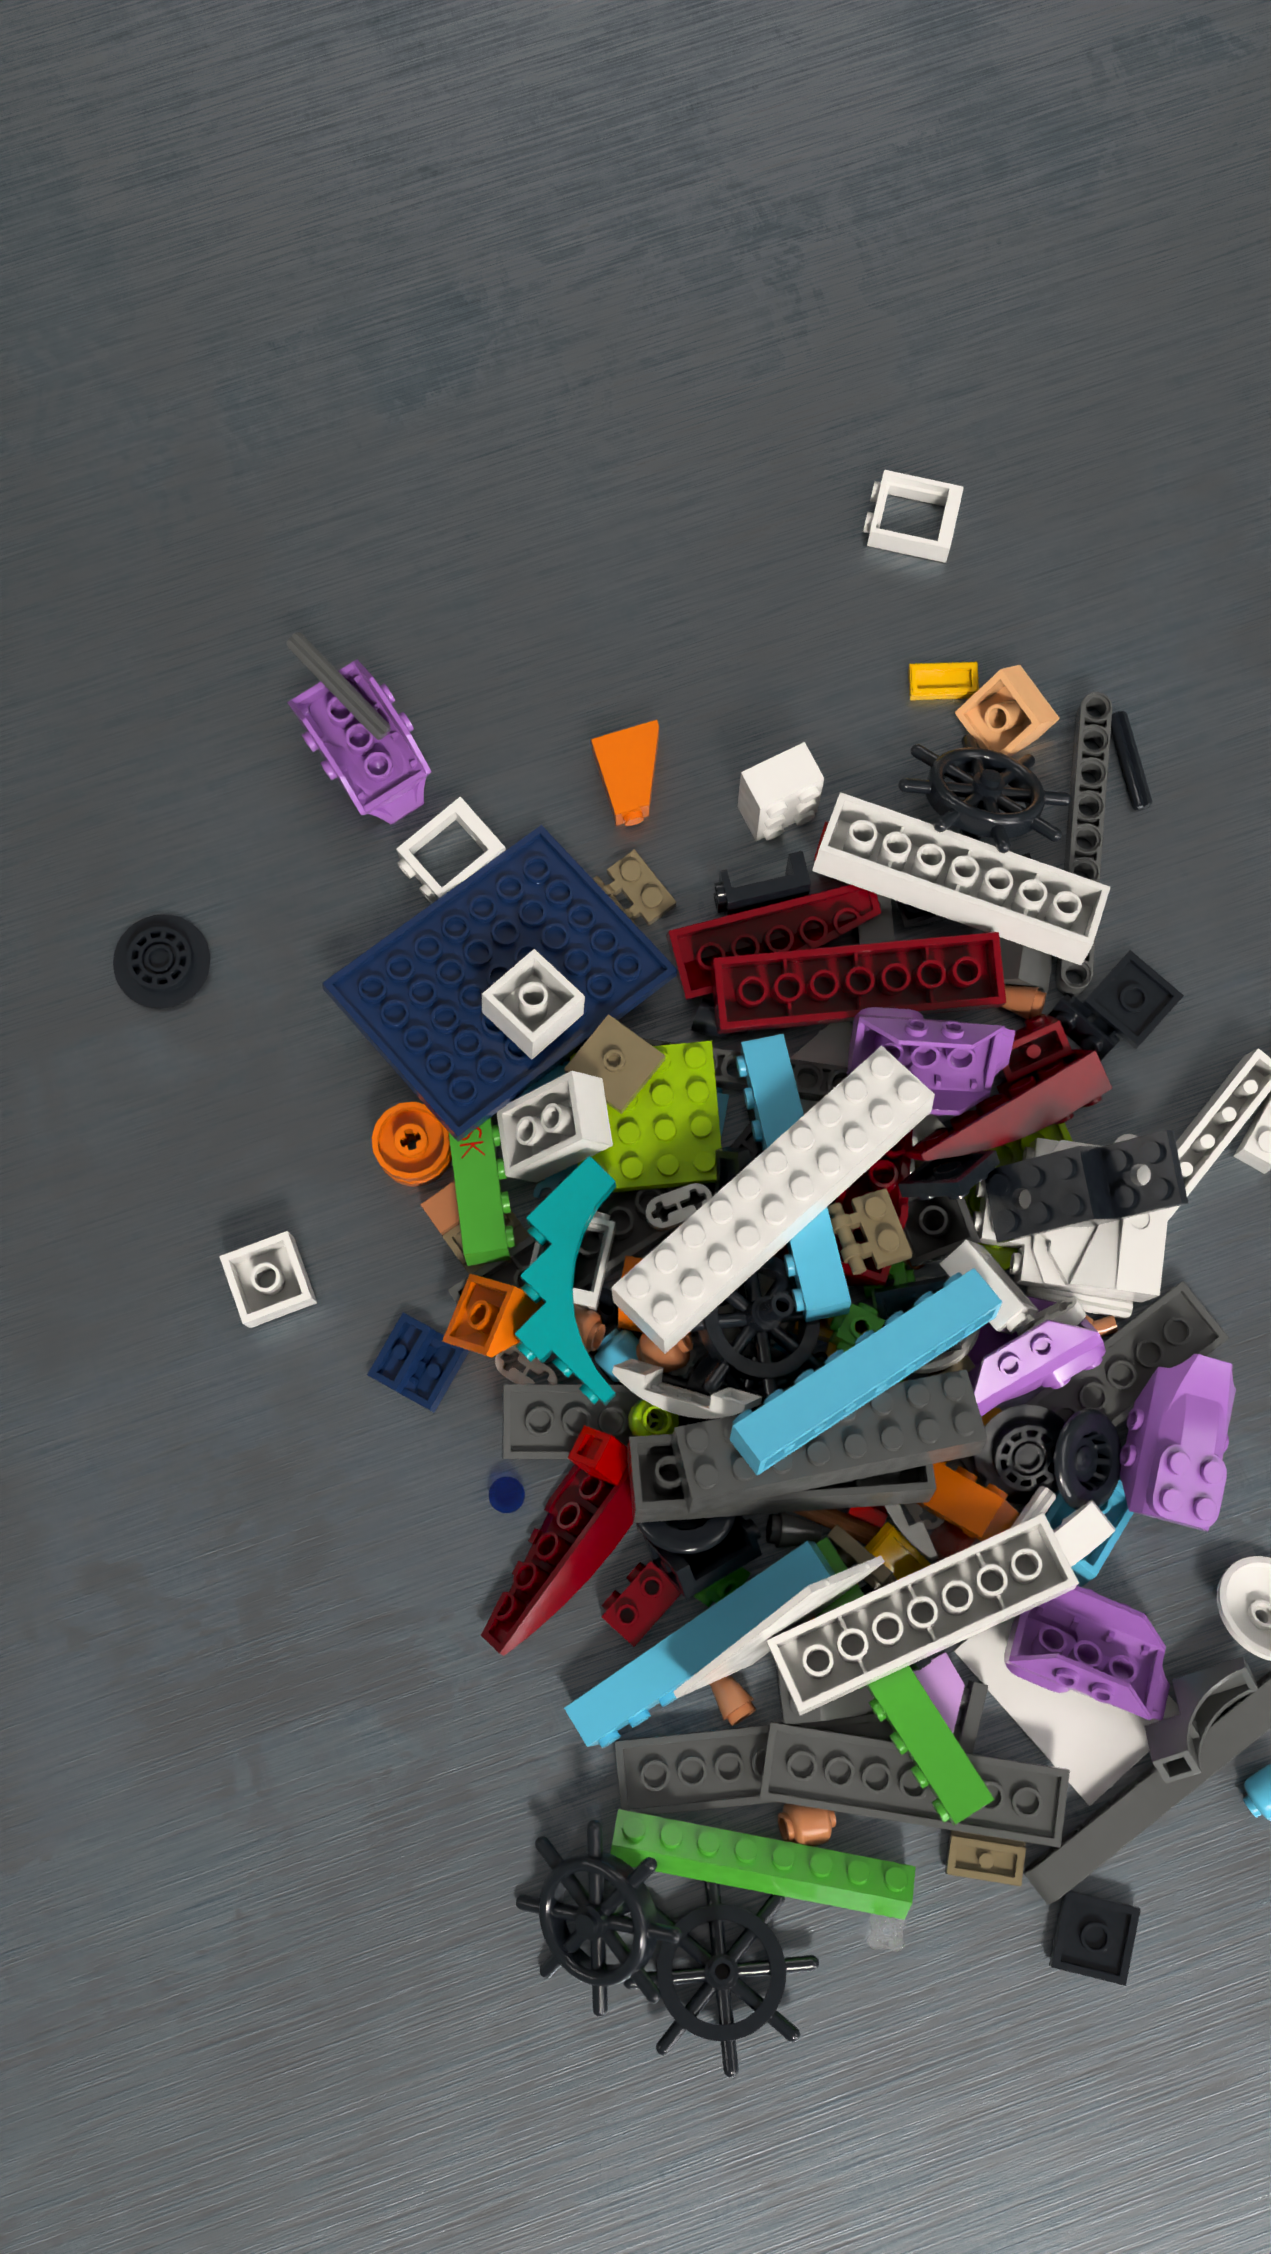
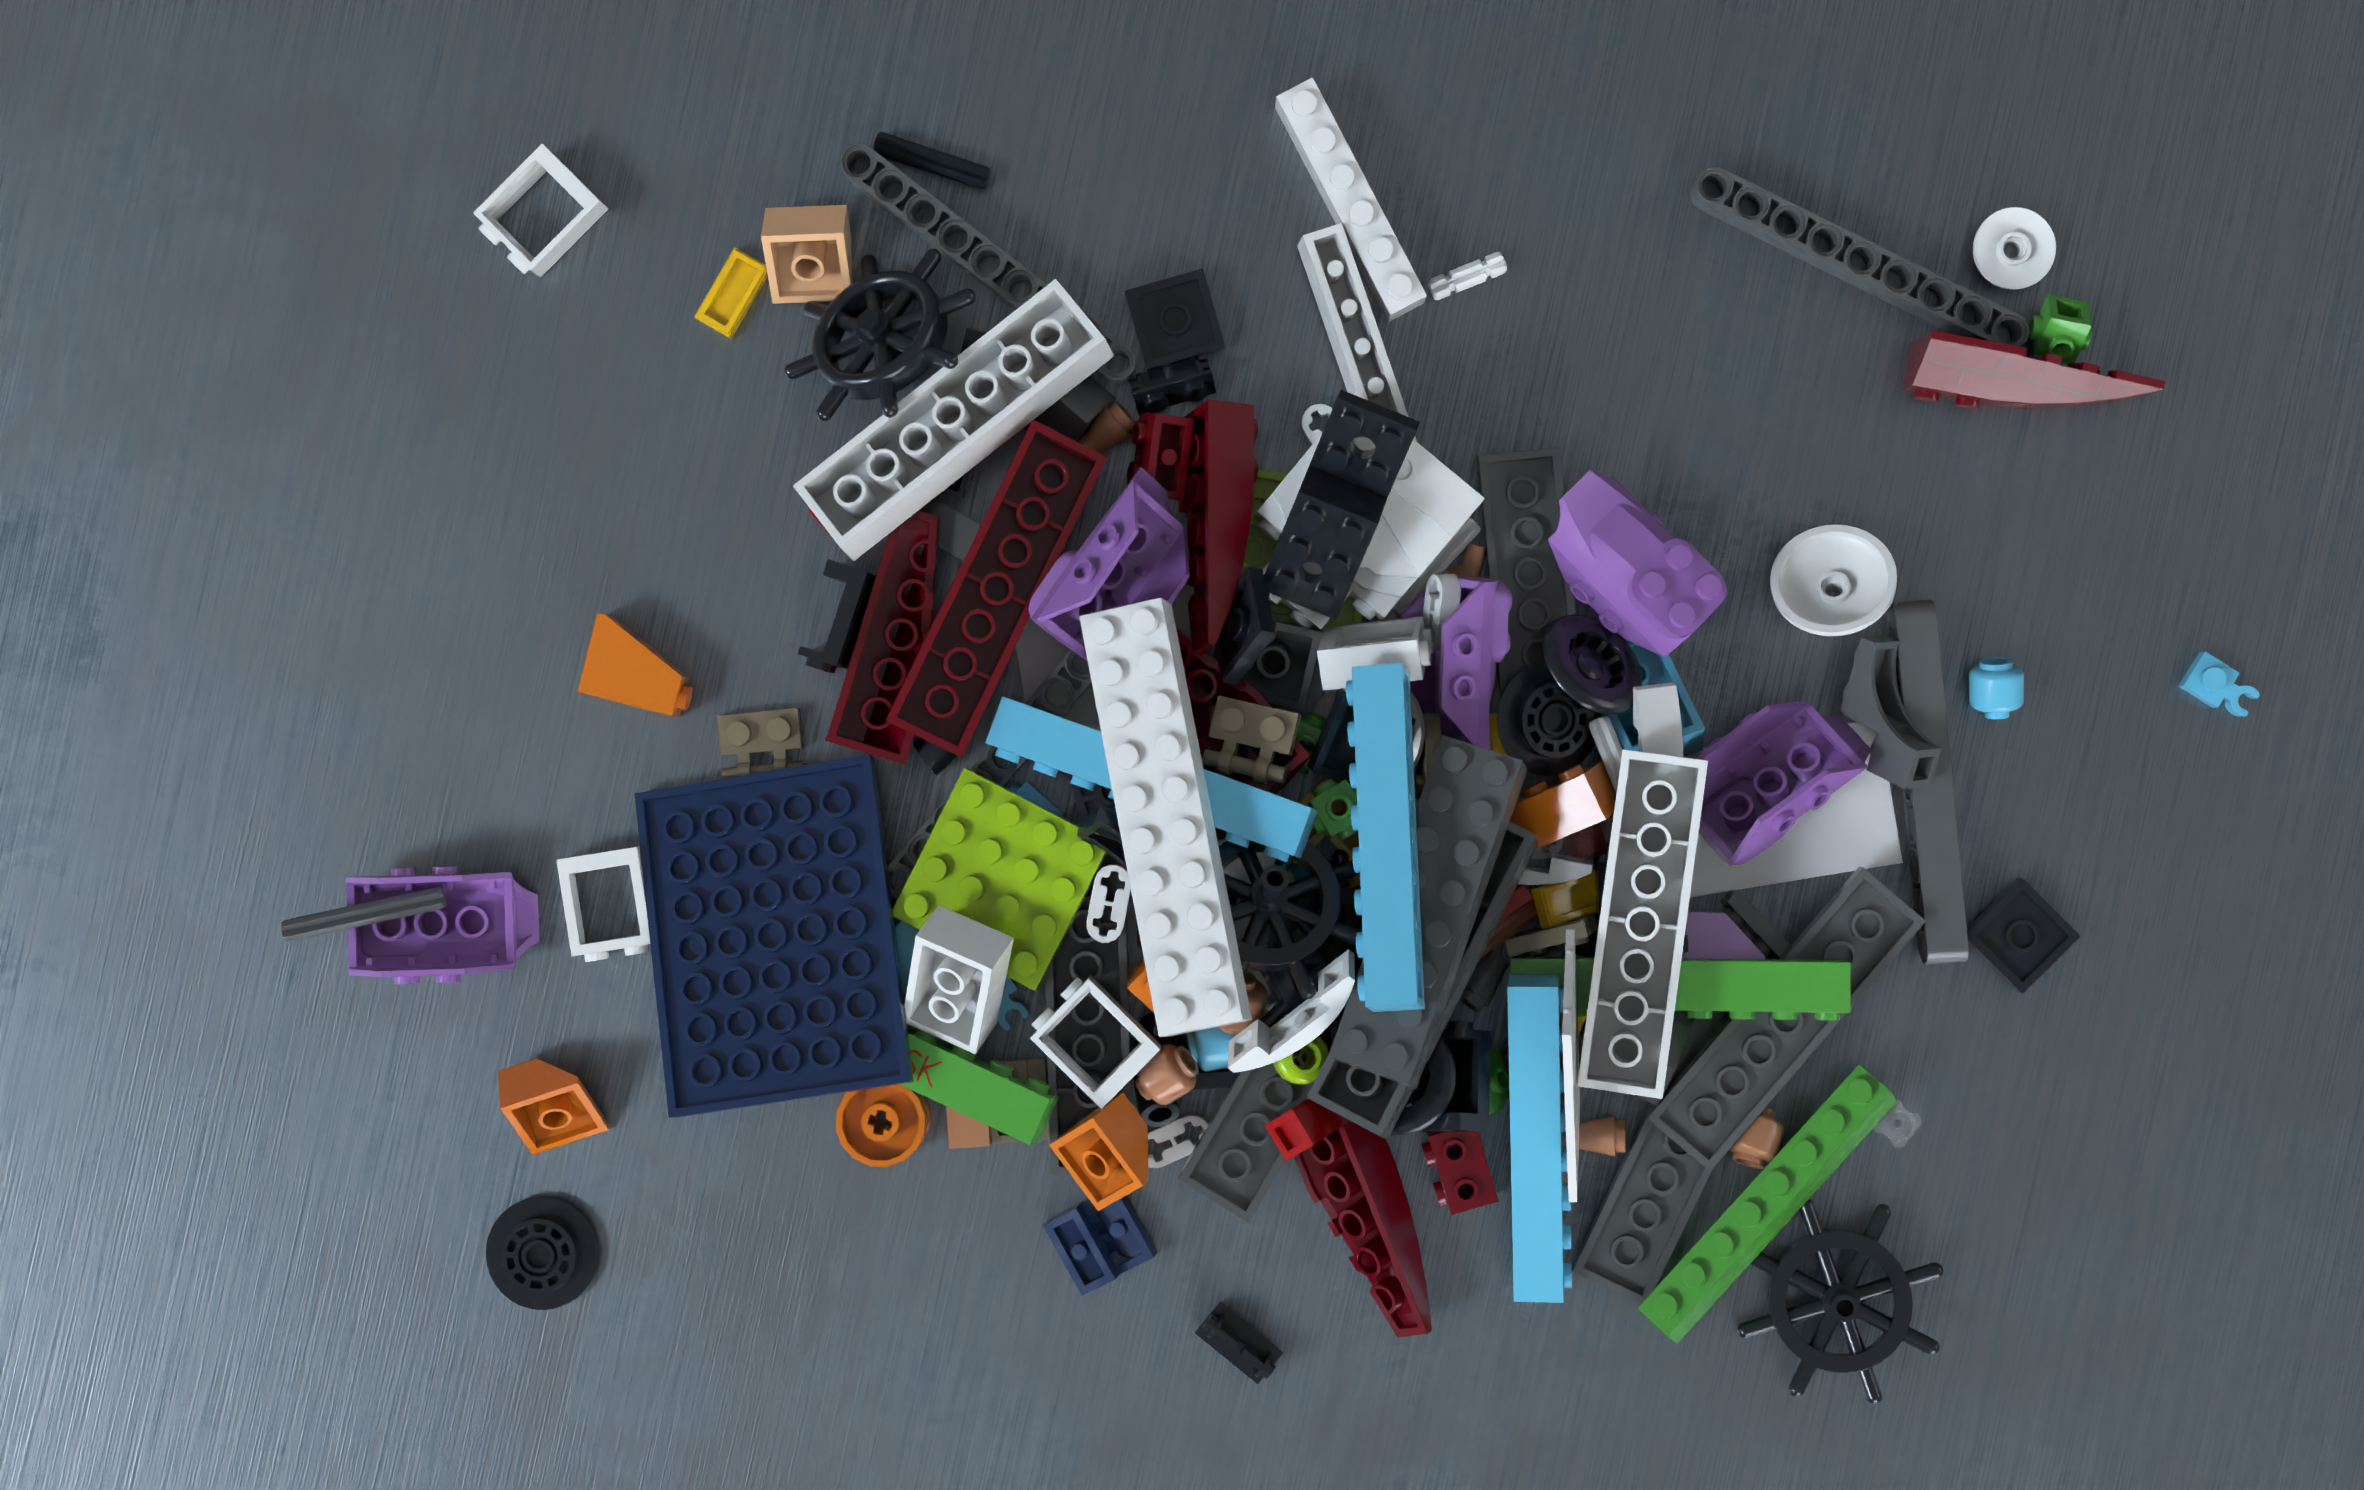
camera: 65 degrees left, 10 degrees up
white brick [219,1231,317,1328] -> none
white brick [482,949,585,1059] -> none
clear blue plate [489,1477,525,1513] -> none
teal arch [514,1155,616,1406] -> none
black piece [516,1820,682,2017] -> none
dark tan plate [564,1014,666,1114] -> none
white brick [737,742,824,841] -> none
dark tan plate [945,1830,1026,1886] -> none
none -> orange slope [498,1058,609,1155]
none -> black hinge [1195,1301,1283,1384]

